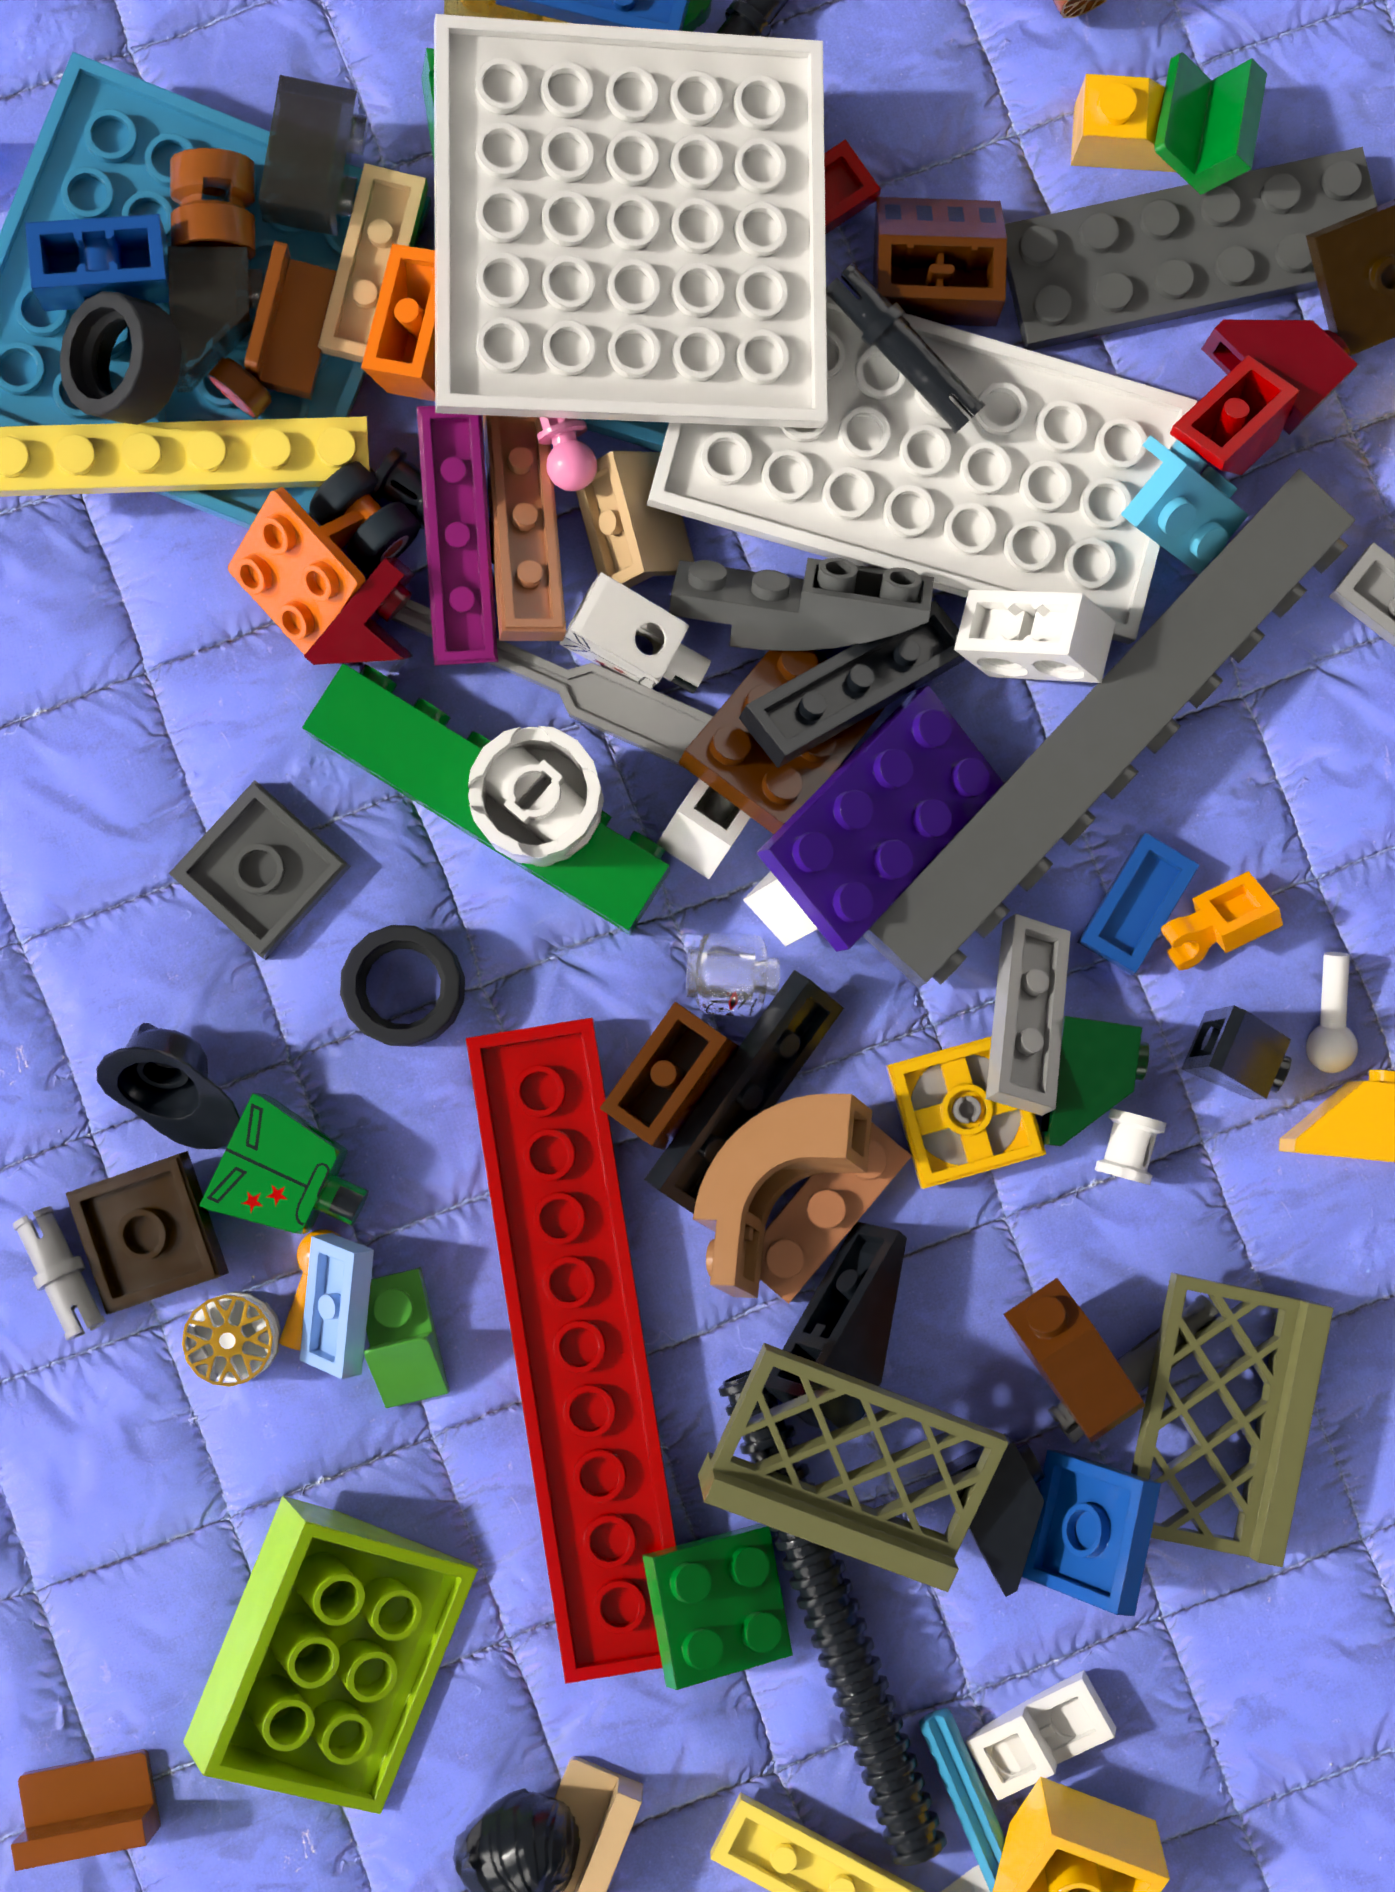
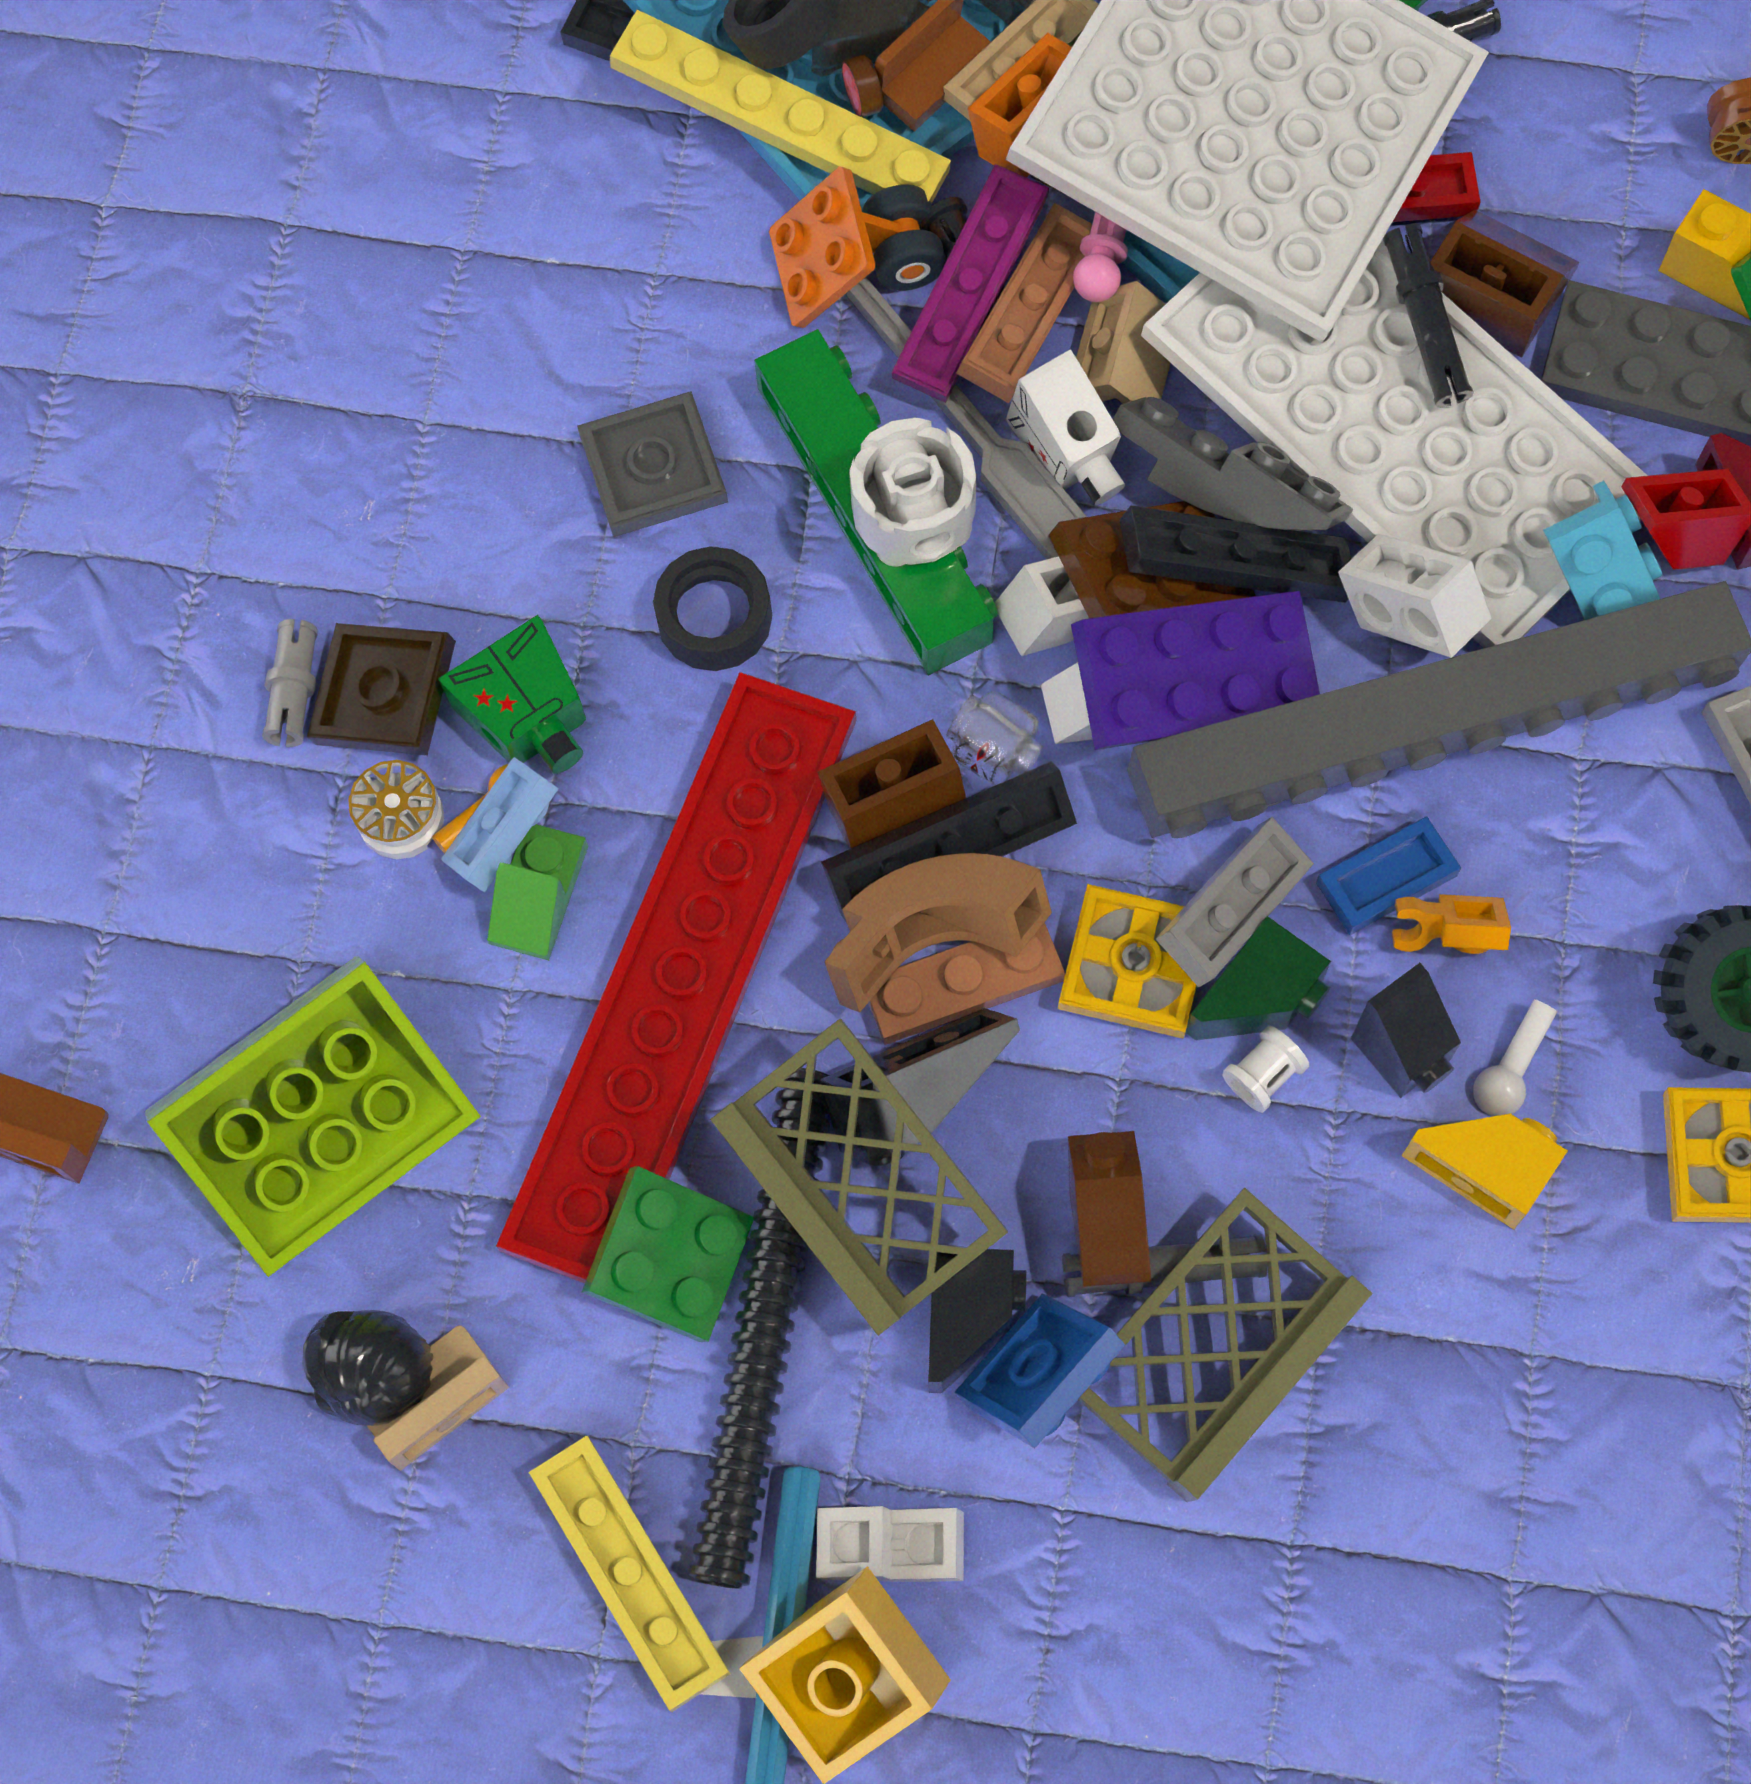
camera: 35 degrees right, 15 degrees down
black piece [96,1023,240,1149] -> none
dark red slope [304,558,415,665] -> none

